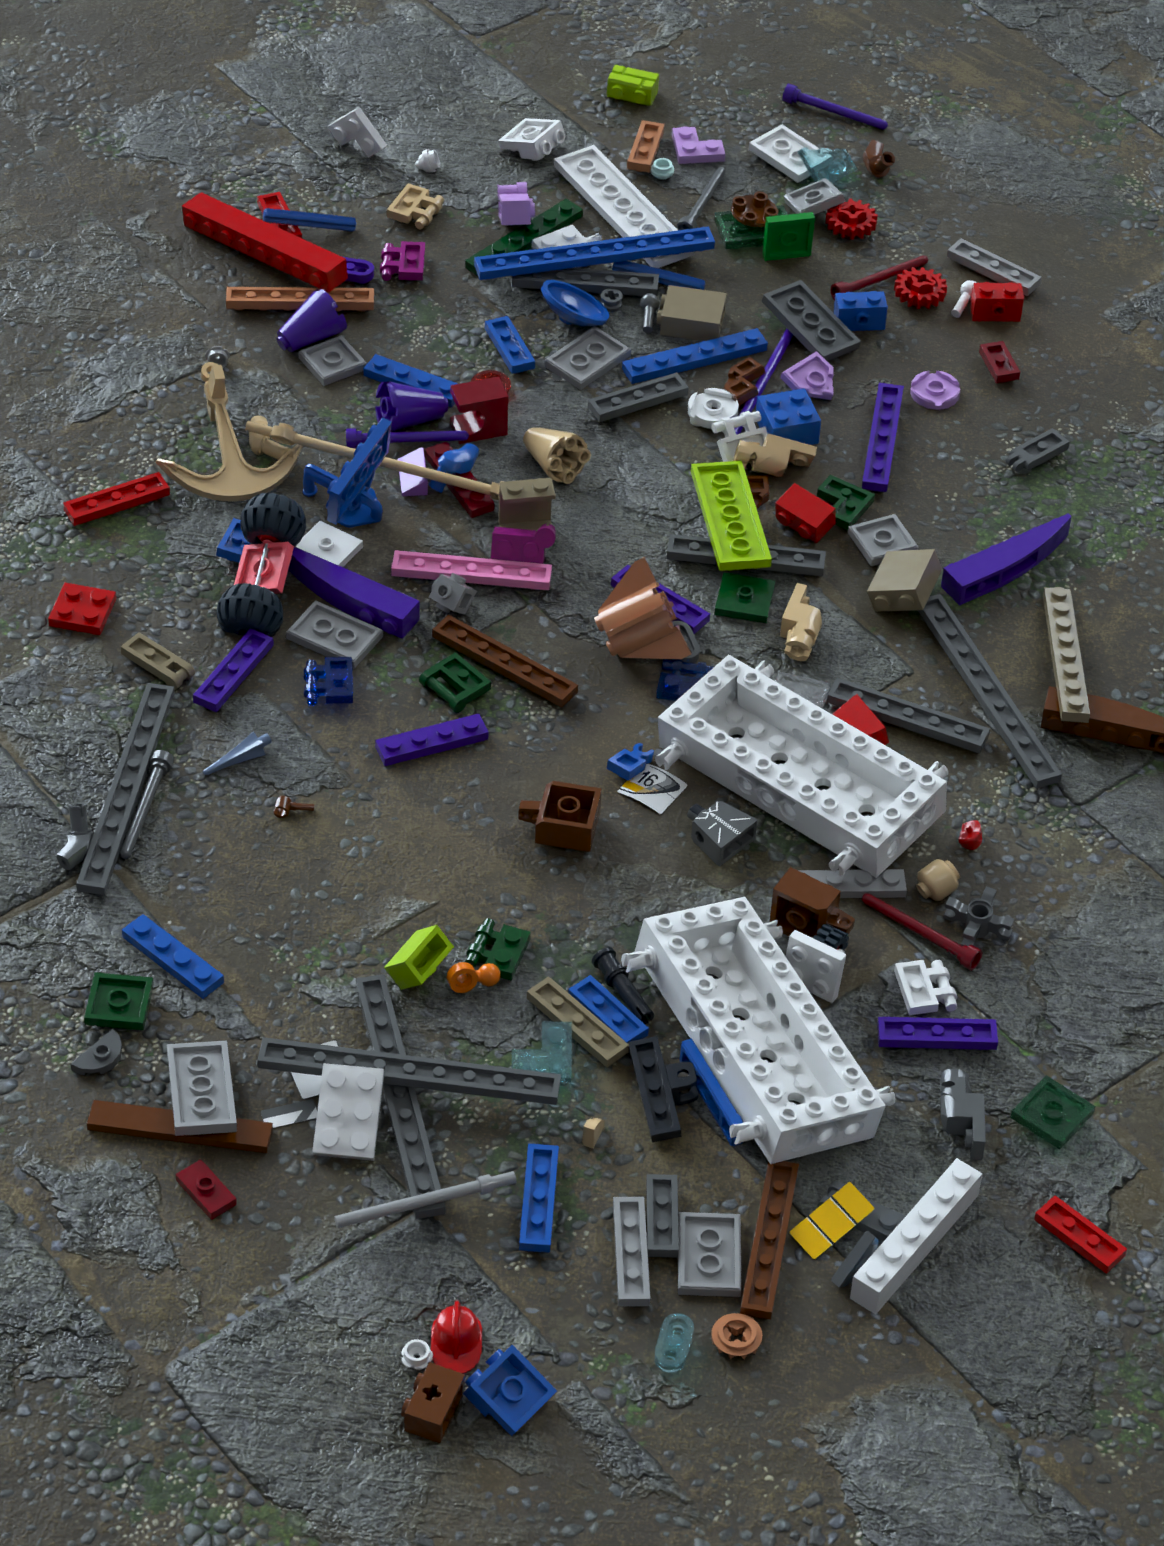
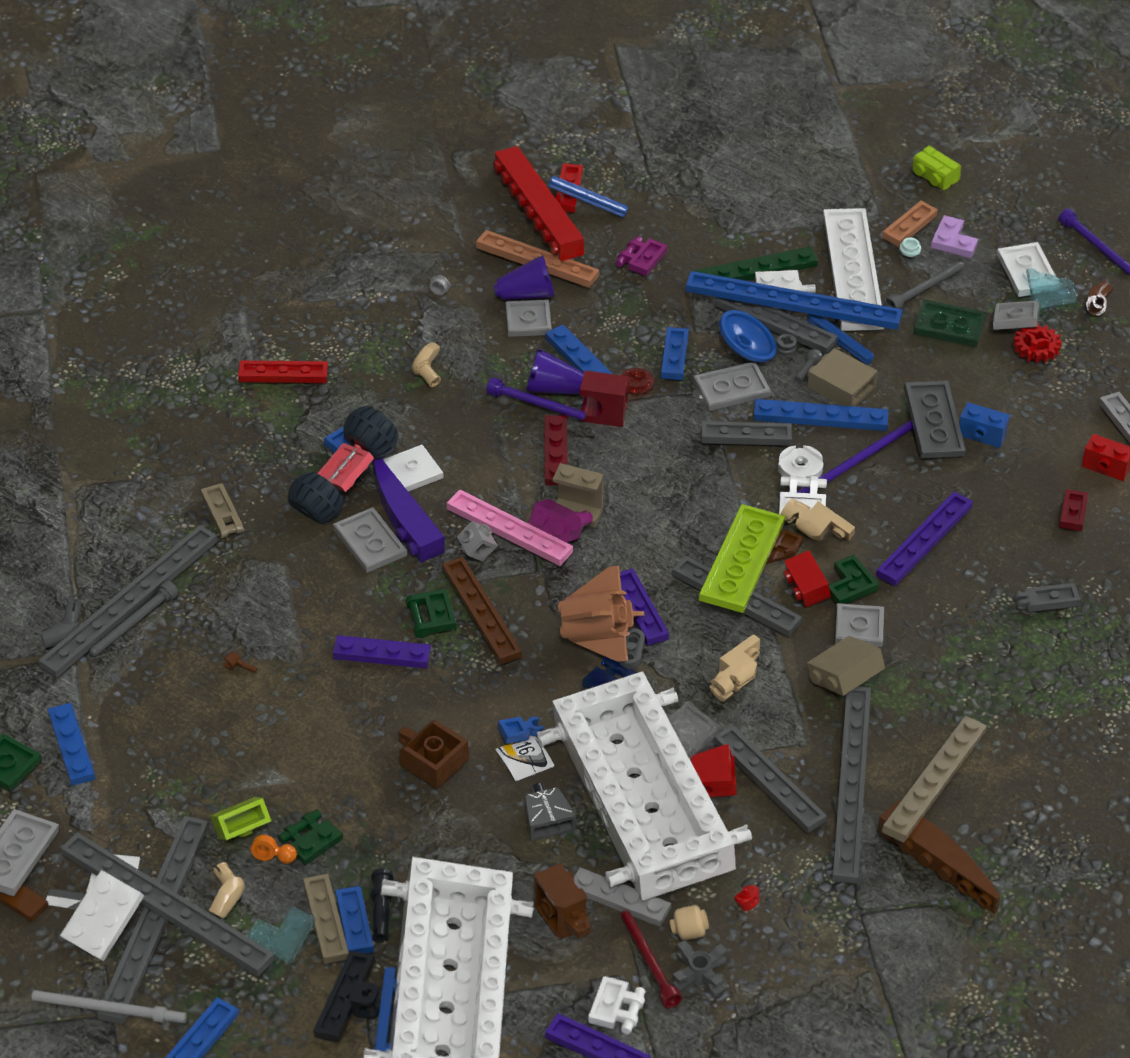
camera: 30 degrees right, 0 degrees up
red plate [48,582,116,635] -> none
tan piece [156,362,303,501] -> none
dark purple plate [193,628,274,712] -> none
sand blue piece [203,731,272,775] -> none
tan bar [245,421,505,501] -> none
blue plate [303,418,392,527] -> none
clear blue plate [303,657,353,706] -> none
white plate [327,107,387,157] -> none
dark purple plate [343,257,374,284] -> none
tan plate [387,183,444,229] -> none
slope [398,448,428,496] -> none
white plate [415,149,440,173] -> none
blue arm [428,443,479,493] -> none
white plate [498,118,566,161] -> none
lavender hinge [498,182,535,225] -> none
tan cone [523,427,591,484] -> none
tan tile [583,1117,604,1149] -> none
dark green plate [714,573,775,623] -> none
reddish brown tile [723,357,765,405] -> none
reddish brown dish [731,191,778,227] -> none
blue brick [756,388,821,445] -> none
green plate [763,212,815,261] -> none
lavender plate [780,351,834,400] -> none
white plate [786,924,849,1003] -> none
dark red piece [830,255,928,300] -> none
red gear [894,267,947,309] -> none
lavender tile [910,371,960,410] -> none
dark purple slope [941,513,1072,606] -> none
white bar [951,280,976,318] -> none
none -> tan arm [209,862,245,919]

